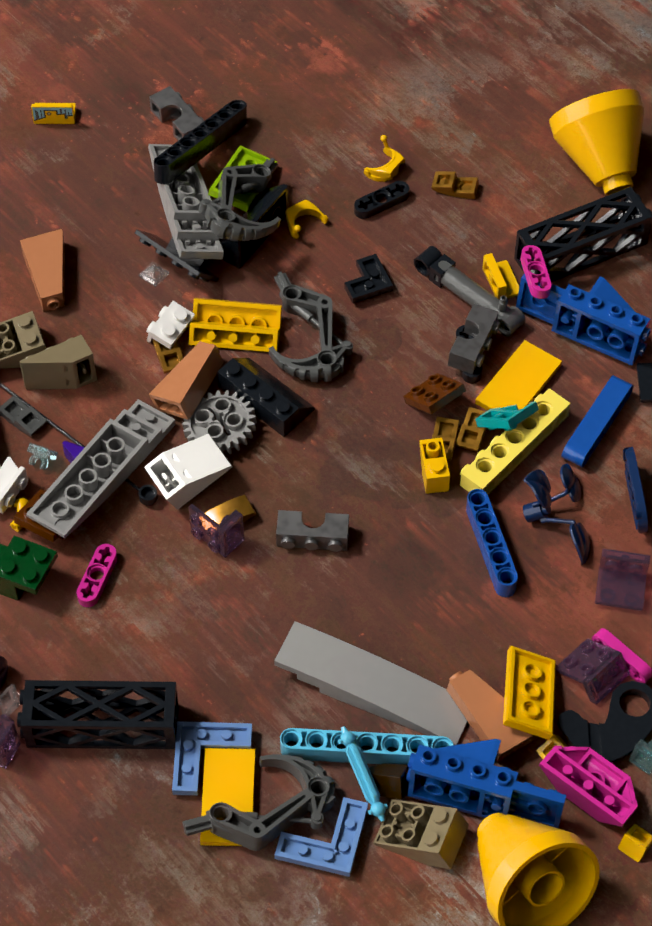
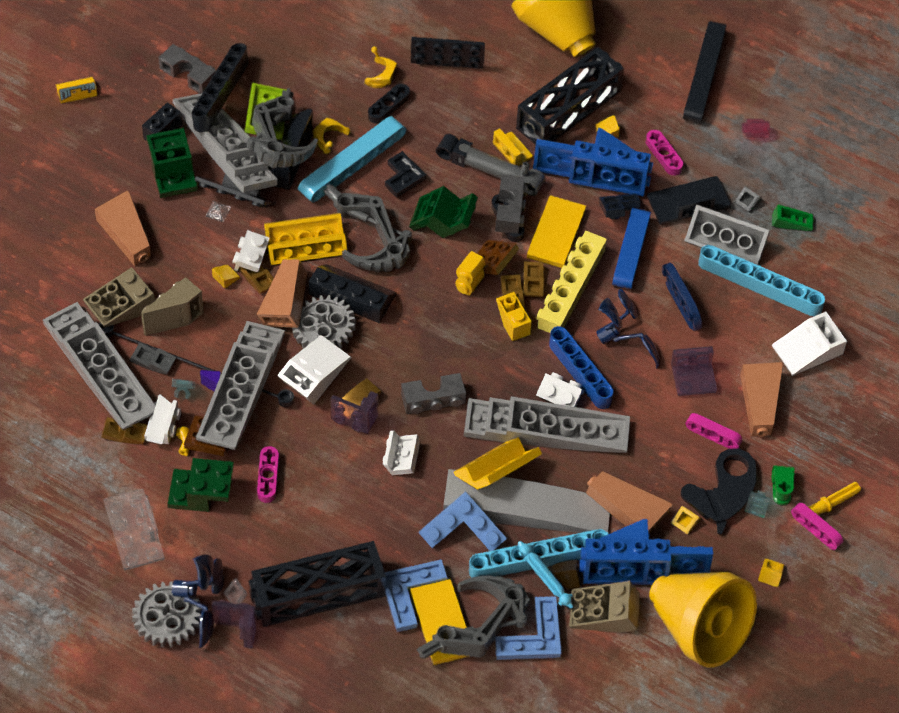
camera: 20 degrees left, 0 degrees up
pearl gold slope [431,171,479,199] -> none
teal wing [475,401,539,431] -> none
yellow tile [503,646,556,740] -> none
dark pink beam [520,245,552,299] -> none
dark pink wedge [539,746,638,827] -> none
clear purple bracket [556,639,630,704] -> none
none -> black brick [142,102,183,141]
none -> dark green bracket [146,128,198,198]
none -> yellow slope [212,264,240,289]
none -> medium azure beam [298,116,406,202]
none -> white bracket [383,431,420,475]
none -> dark green bracket [409,186,478,238]
none -> black bracket [410,37,485,69]
none -> medium blue plate [418,491,507,551]
none -> yellow slope [453,437,542,489]
none -> yellow brick [456,251,485,295]
none -> light grey slope [463,396,630,453]
none -> white bracket [536,372,585,407]
none -> yellow slope [595,116,619,138]
none -> black plate [599,194,640,219]

